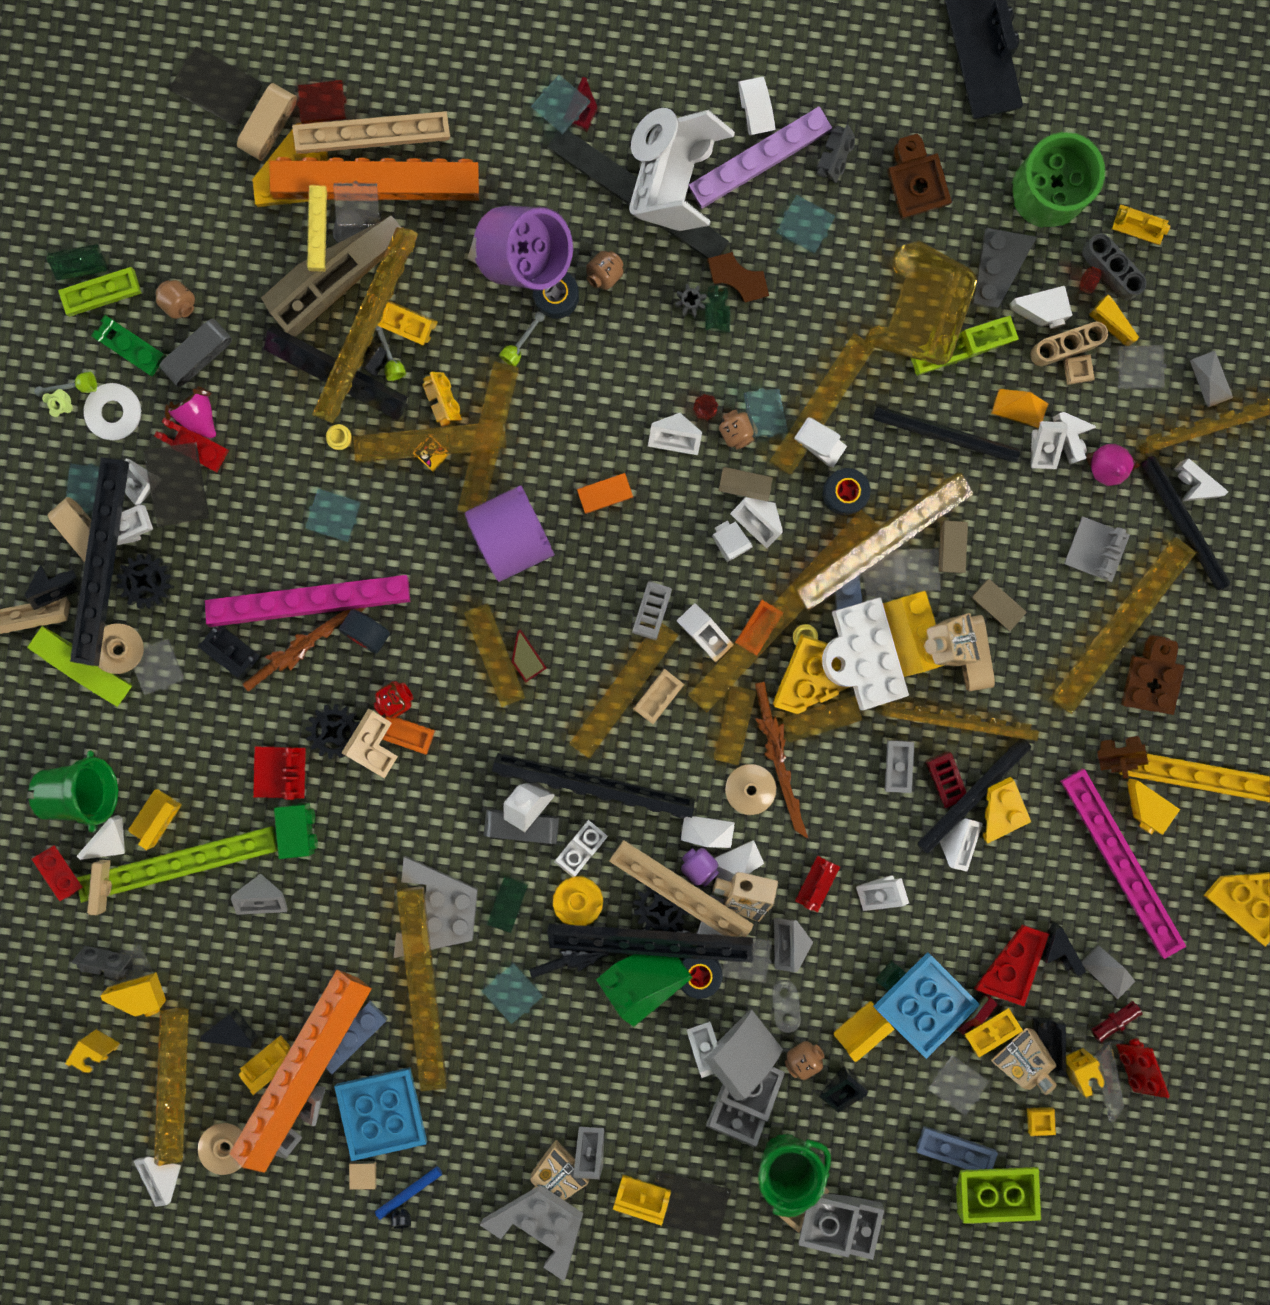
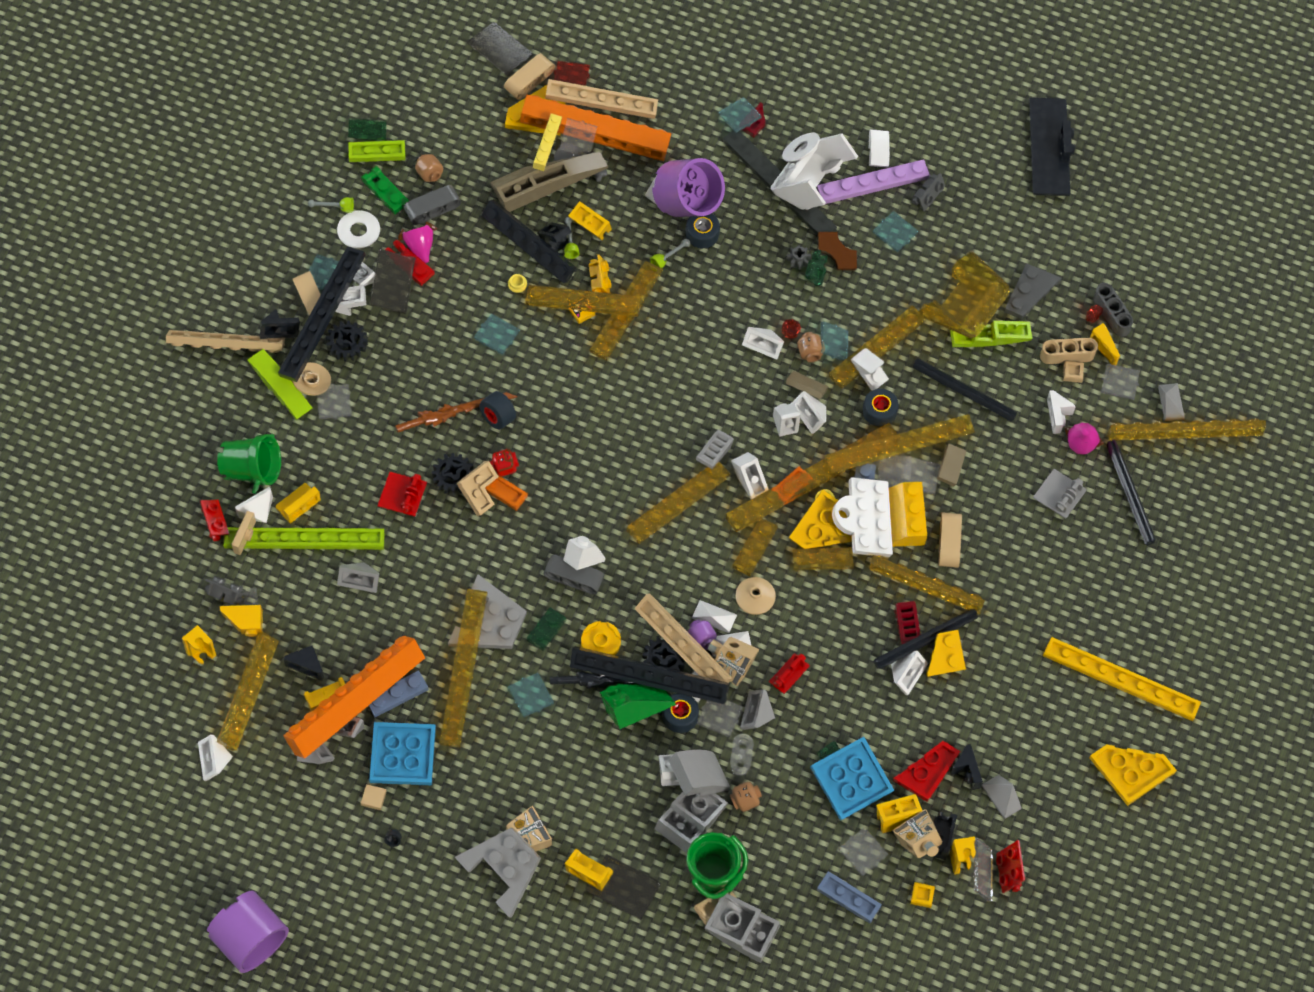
camera: 10 degrees right, 25 degrees down
yellowish green plate [42,389,73,417] -> none
black hinge [198,625,261,678] -> none
tan dish [198,1123,242,1175] -> none
dark pink plate [205,575,410,627] -> none
green brick [274,803,318,859] -> none
clear yellow plate [312,227,418,423] -> none
blue bar [375,1166,443,1220] -> none
clear yellow plate [464,603,526,707] -> none
medium lavender brick [465,485,555,582] -> none
black plate [492,753,695,818] -> none
olive tile [512,629,547,682] -> none
white slope [554,820,608,878] -> none
light grey slope [573,1127,604,1179] -> none
orange tile [577,473,633,514] -> none
medium nougat head [586,251,623,290] -> none
tan plate [633,669,685,724] -> none
dark orange sword [755,682,808,838] -> none
black slope [819,1066,868,1113] -> none
yellow panel [833,1001,894,1063] -> none
white slope [856,875,909,911] -> none
light grey plate [885,740,914,793] -> none
reddish brown plate [887,134,952,220] -> none
tan torso [925,613,982,666] -> none
dark red tile [956,993,997,1035] -> none
lime slope [956,1167,1041,1224] -> none
dark tan tile [971,579,1027,631] -> none
light orange slope [991,389,1048,428] -> none
white slope [1009,286,1072,329] -> none
bright green brick [1012,132,1105,228] -> none
white slope [1031,421,1068,469] -> none
clear yellow plate [1049,537,1197,714] -> none
dark pink plate [1060,769,1186,959] -> none
dark red pin [1090,1001,1143,1043] -> none
reddish brown hips [1097,736,1148,779] -> none
yellow hinge [1112,204,1170,245] -> none
reddish brown plate [1121,635,1185,715] -> none
yellow slope [1127,778,1180,835] -> none
white slope [1174,459,1228,501] -> none

